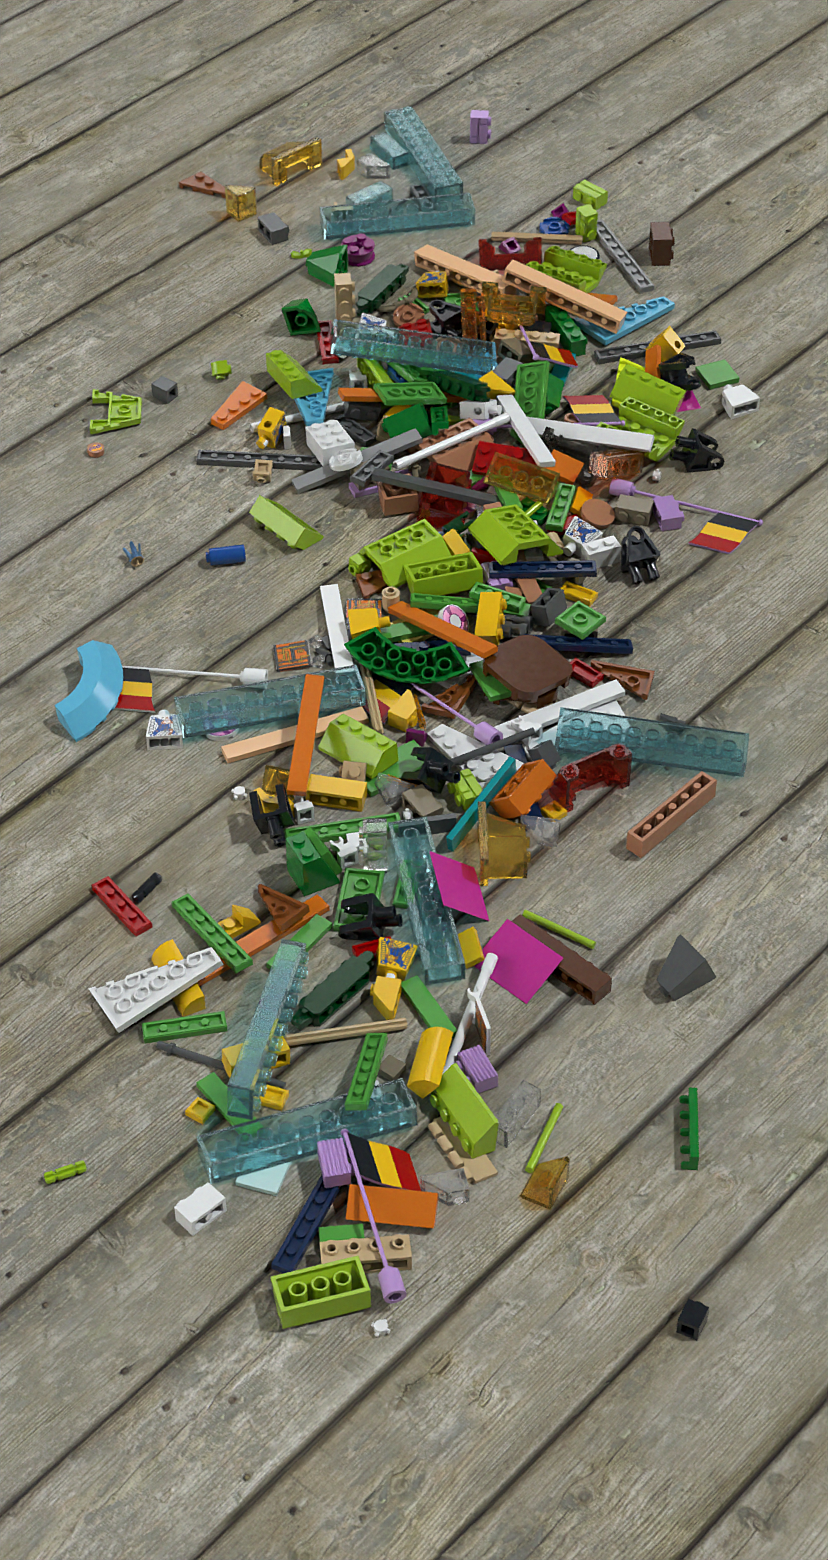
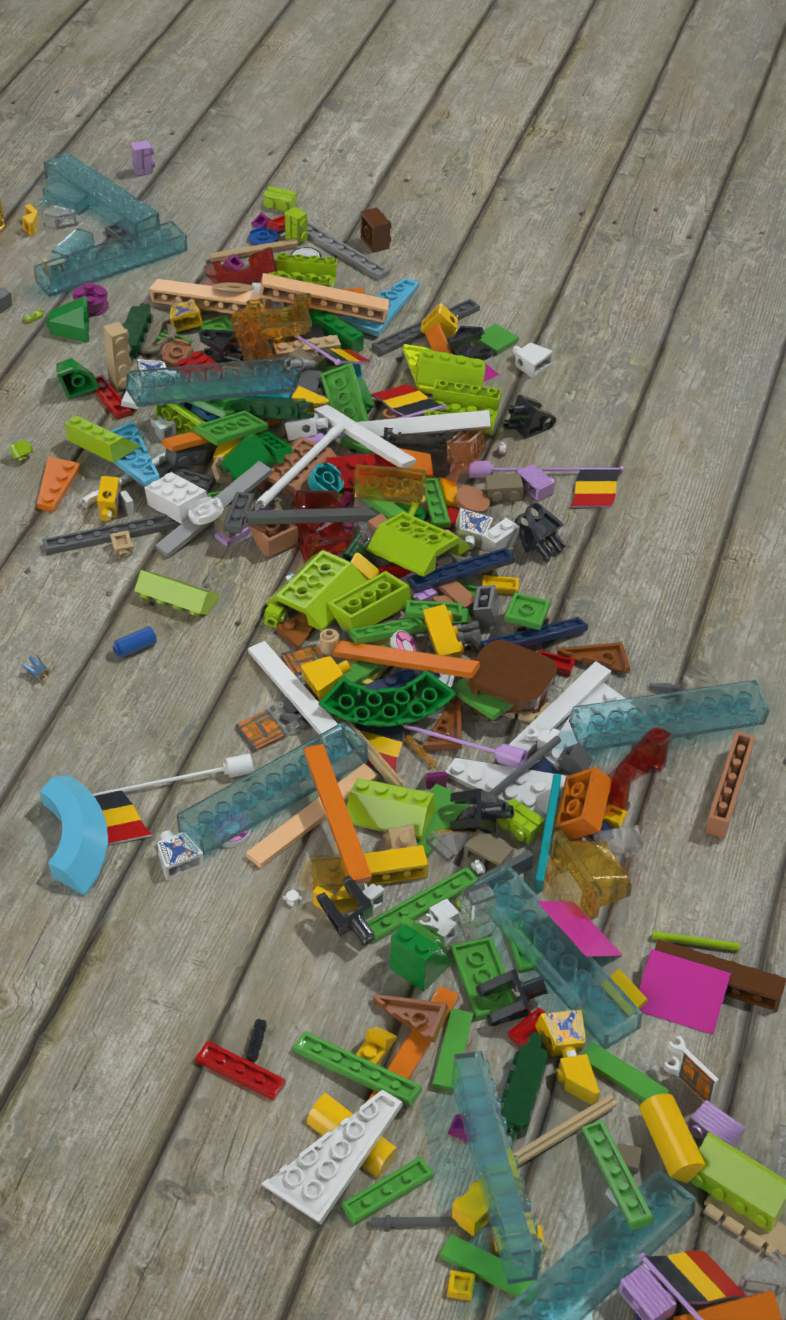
camera: 25 degrees left, 0 degrees up
yellow slope [388,689,418,732] -> none
white piece [442,953,498,1075] -> none
none -> tan piece [212,282,255,292]
none -> light grey pin [284,357,315,371]
none -> teal cylinder [307,462,344,499]

